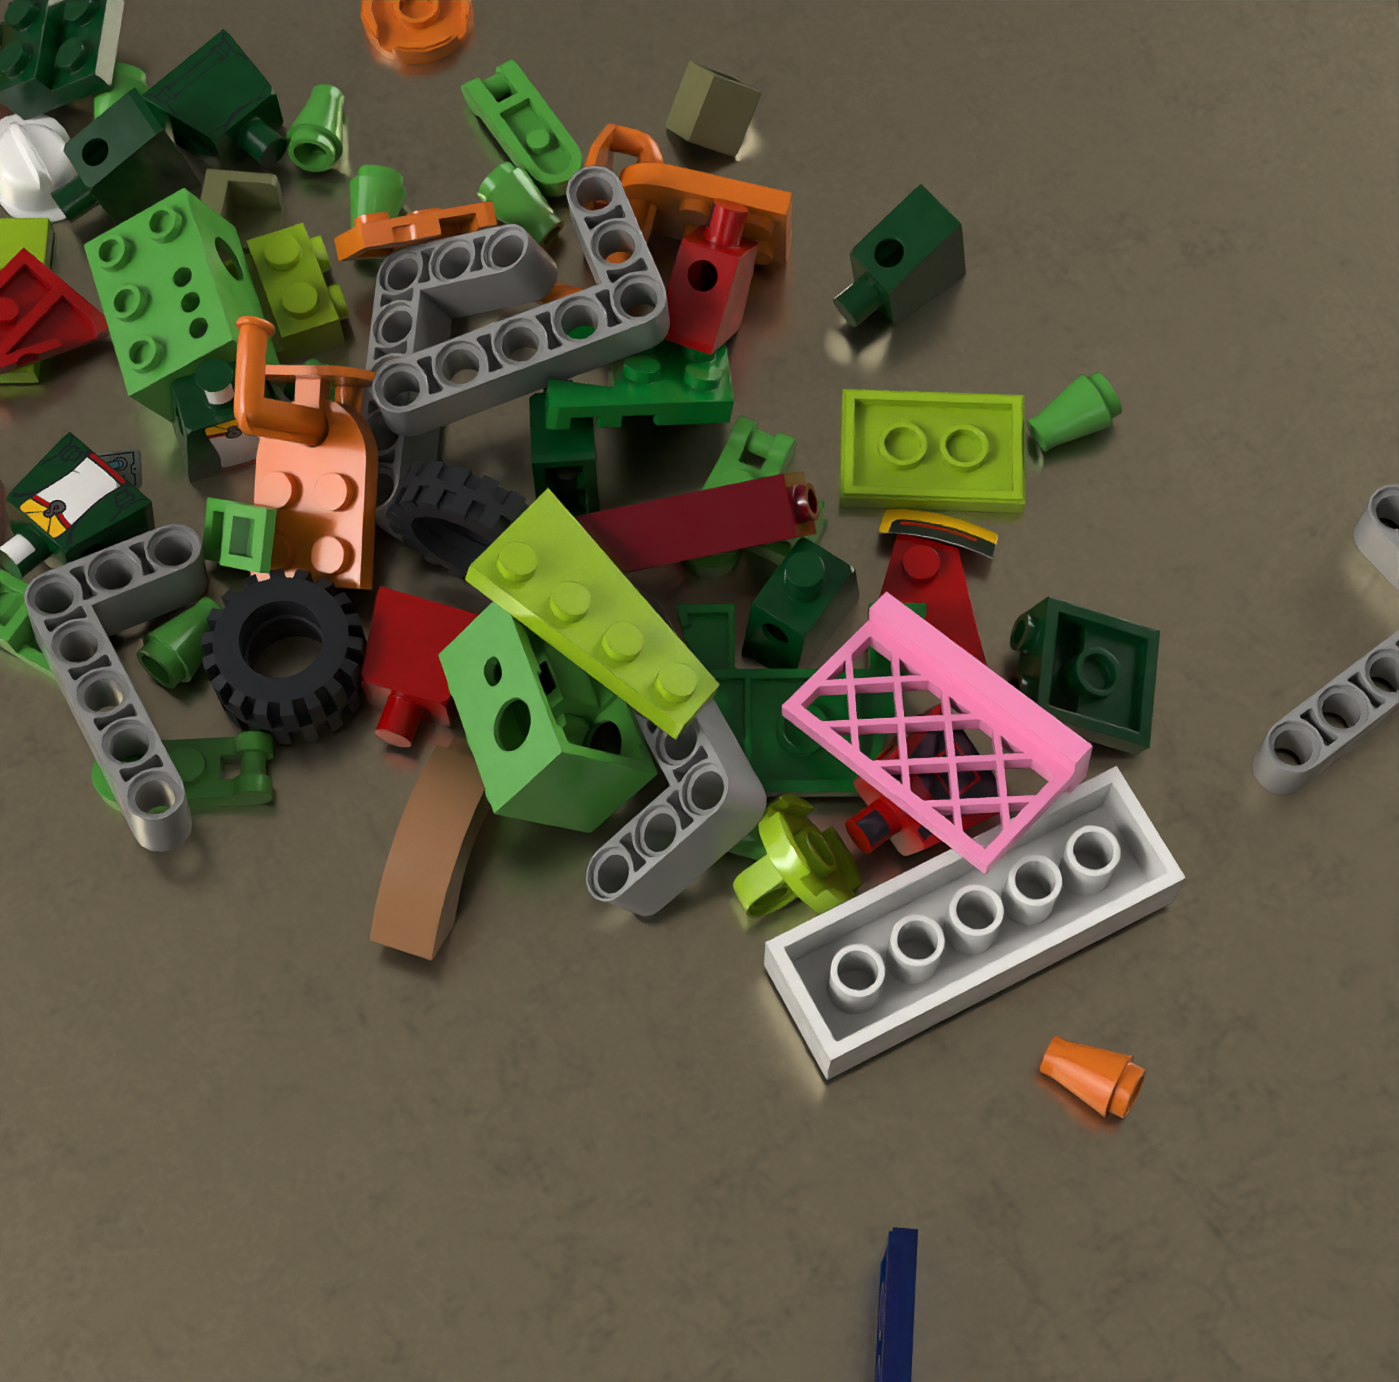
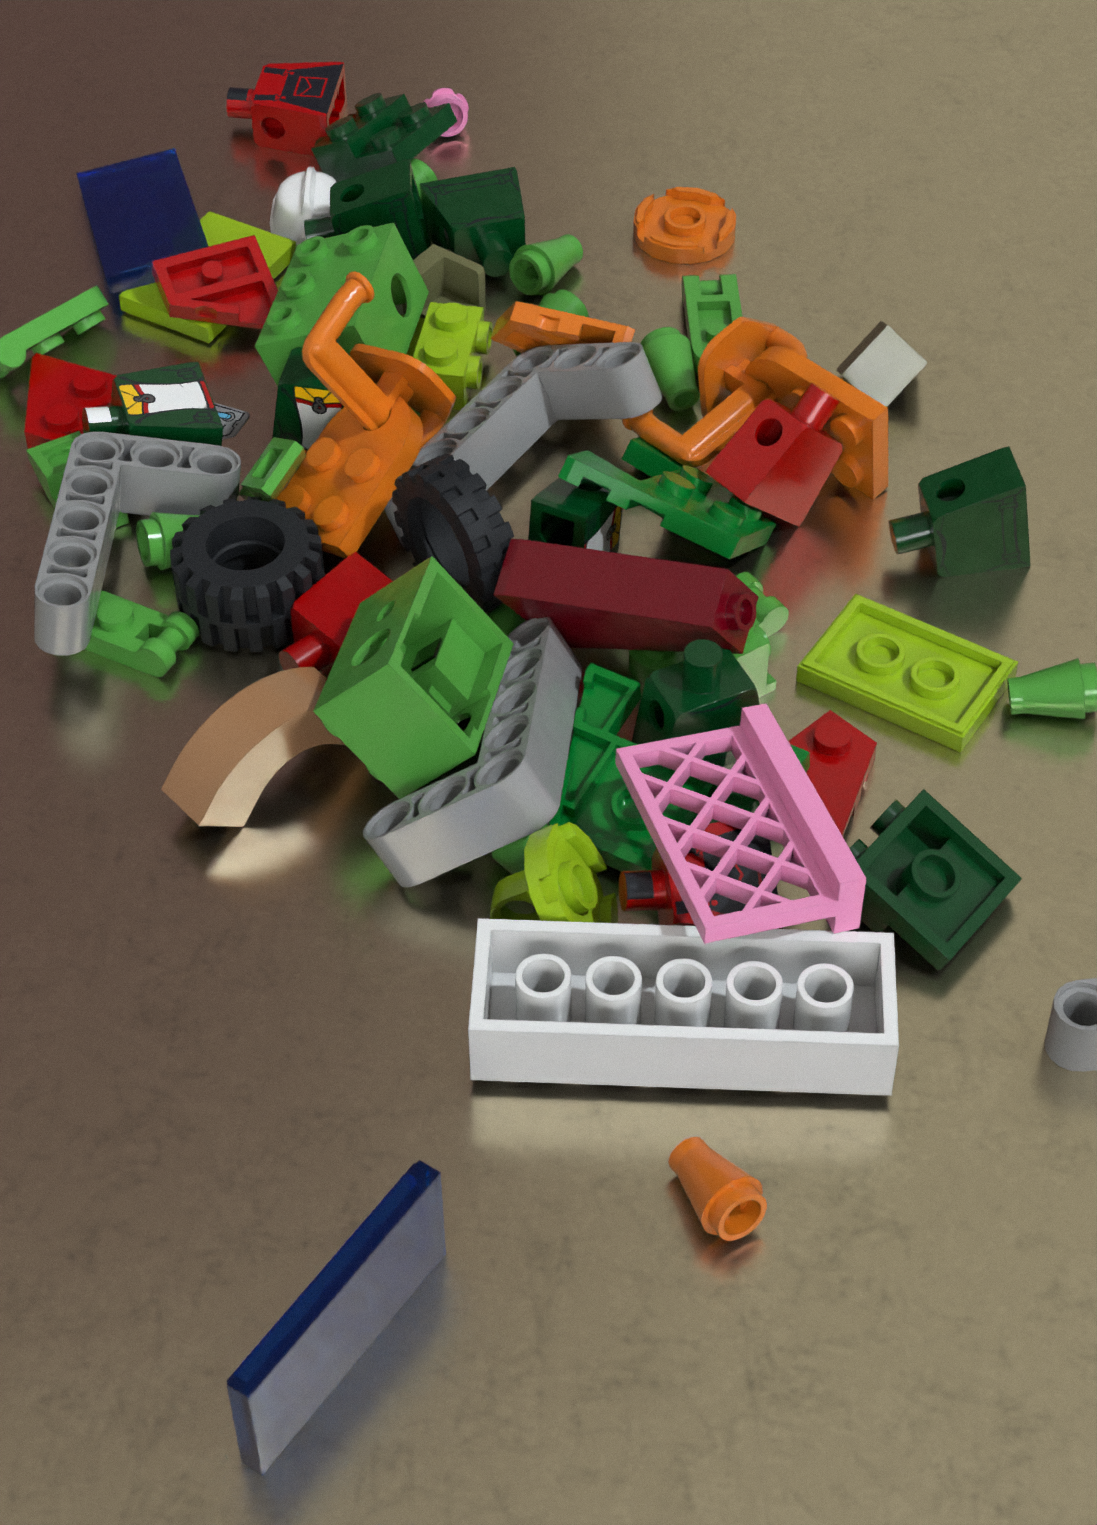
camera: 30 degrees right, 20 degrees down
light grey beam [372,165,670,437] -> none
lime wing [465,488,720,740] -> none
sticker [878,509,998,558] -> none

